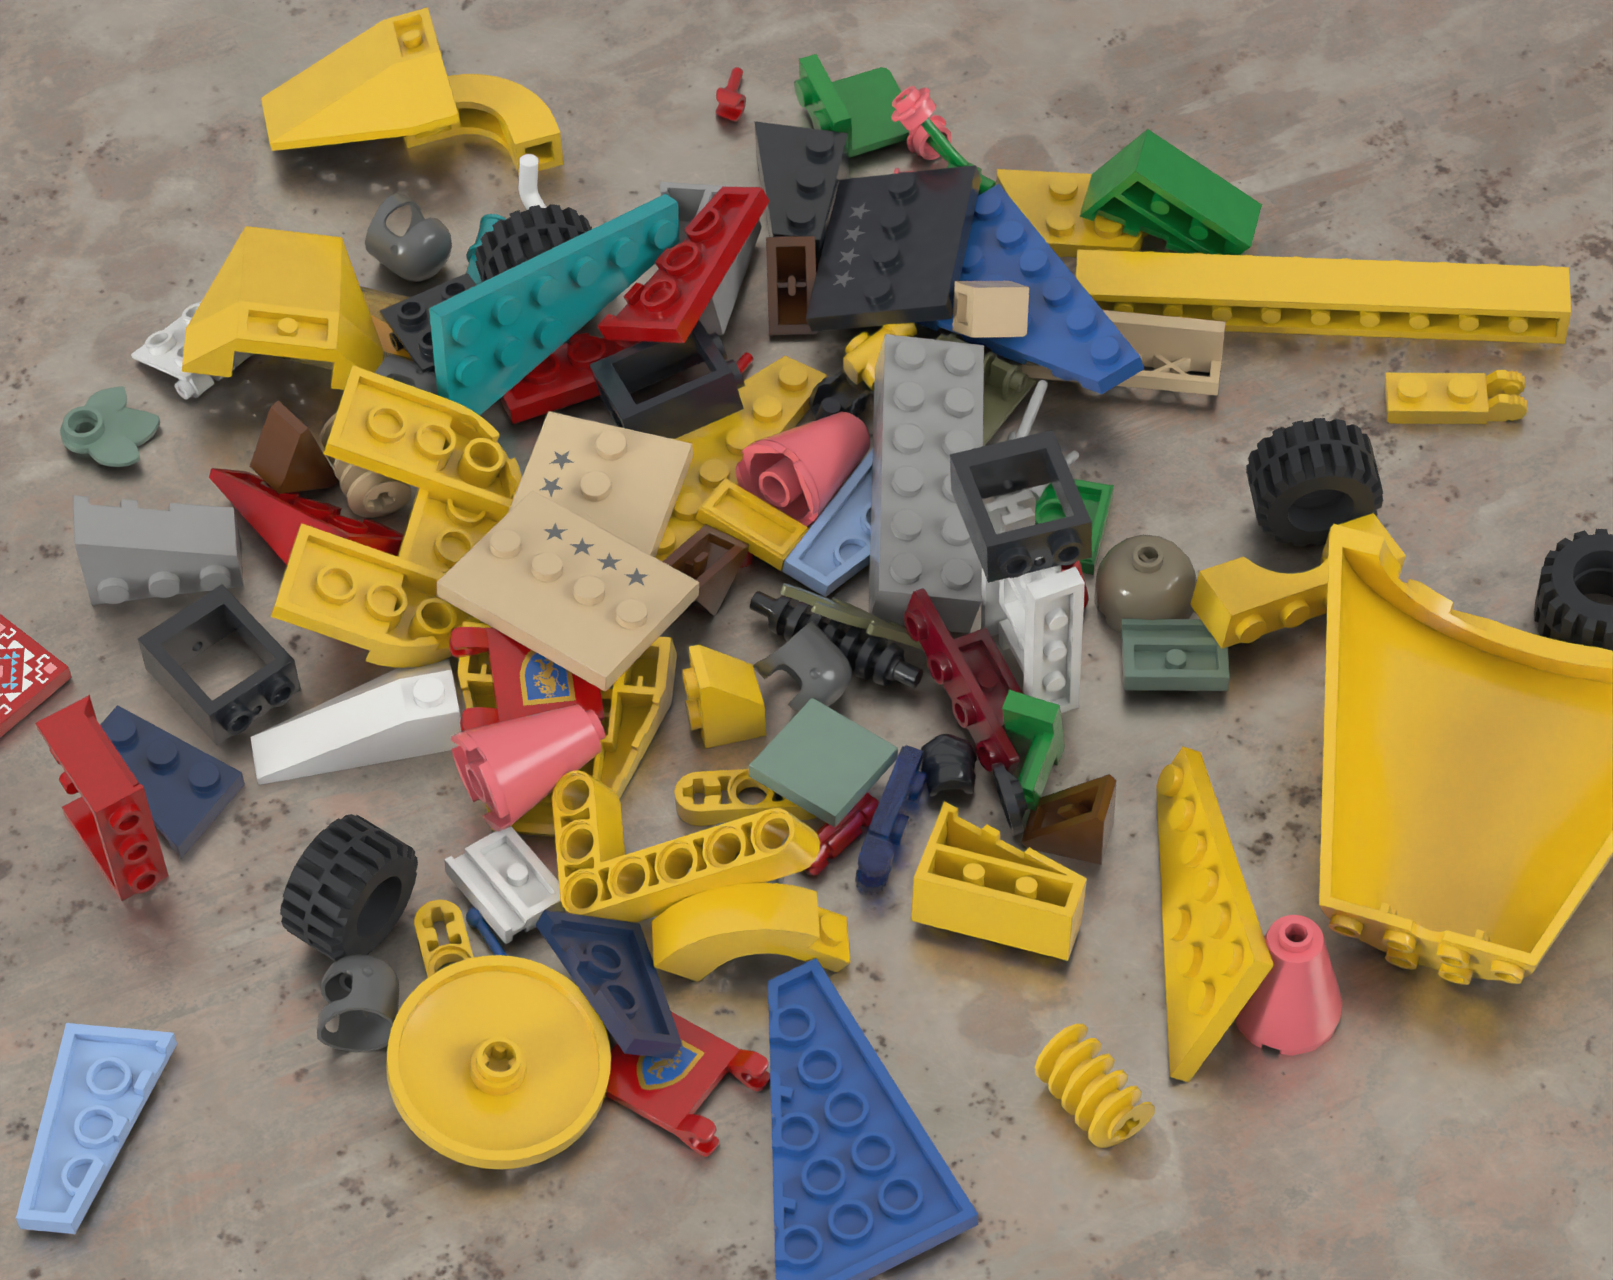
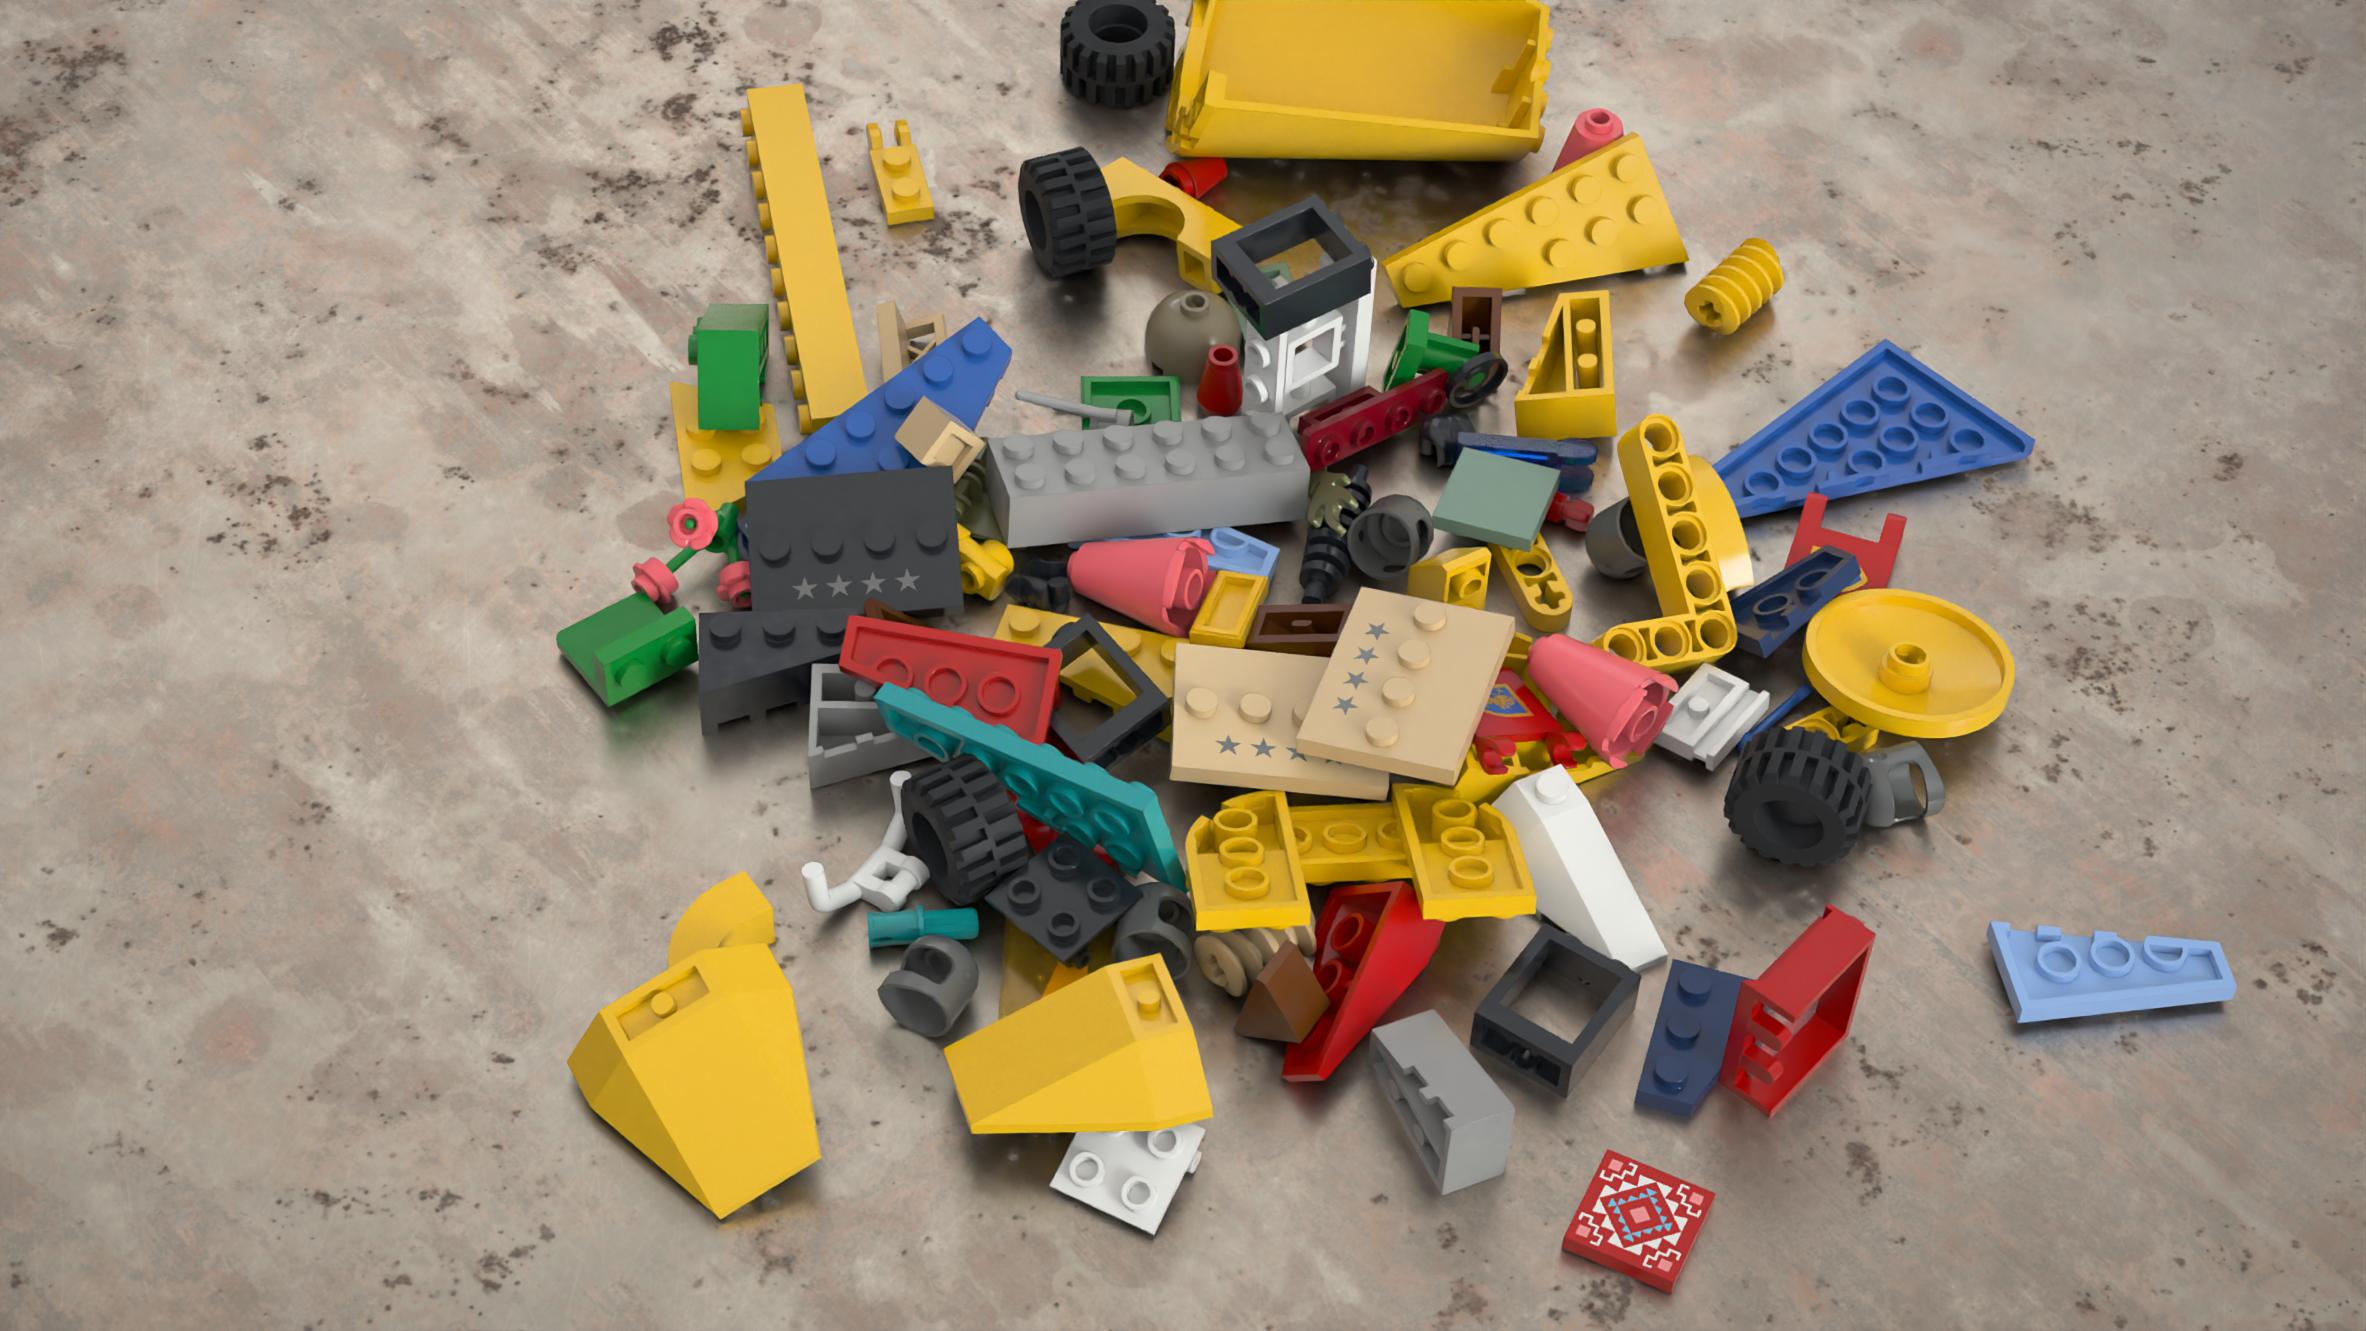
camera: 110 degrees left, 5 degrees down
sand green plate [60,386,160,467] -> none
red hand [715,67,746,122] -> none

